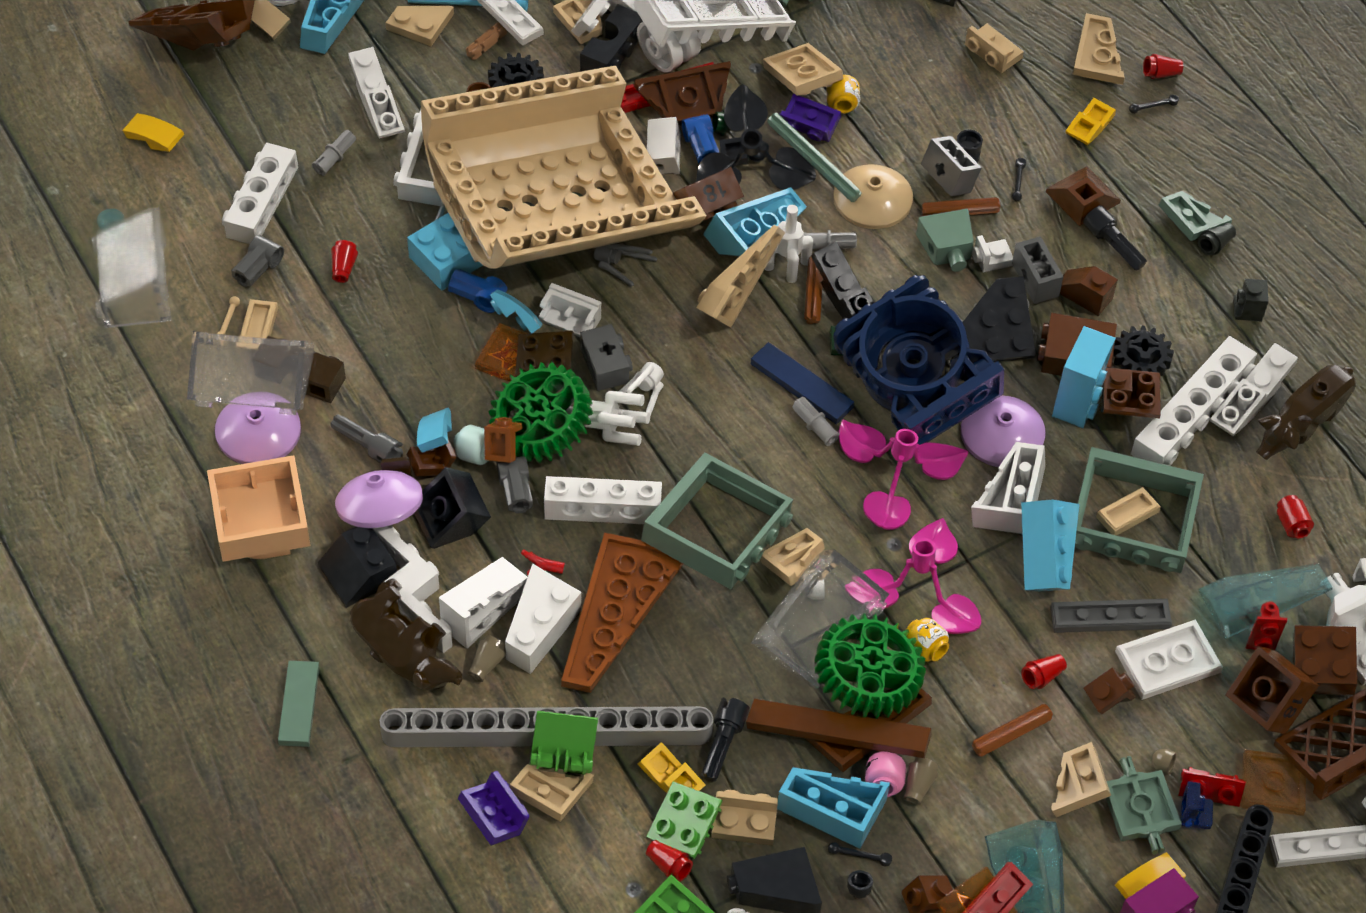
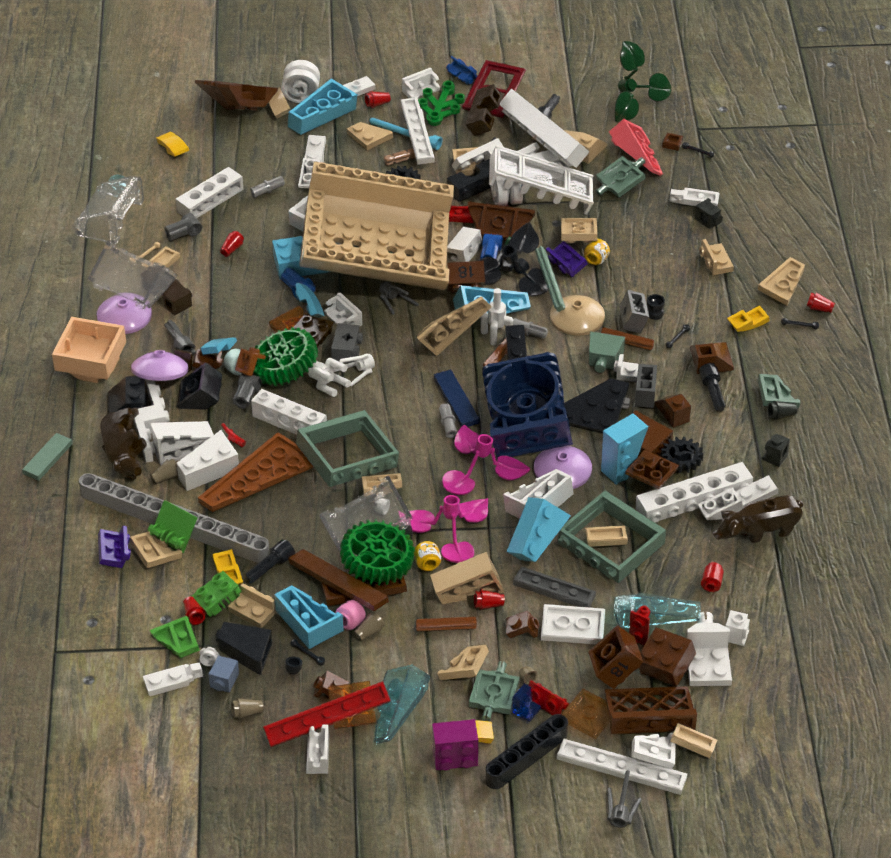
camera: 30 degrees right, 10 degrees down
none -> tan wedge [430,552,505,604]

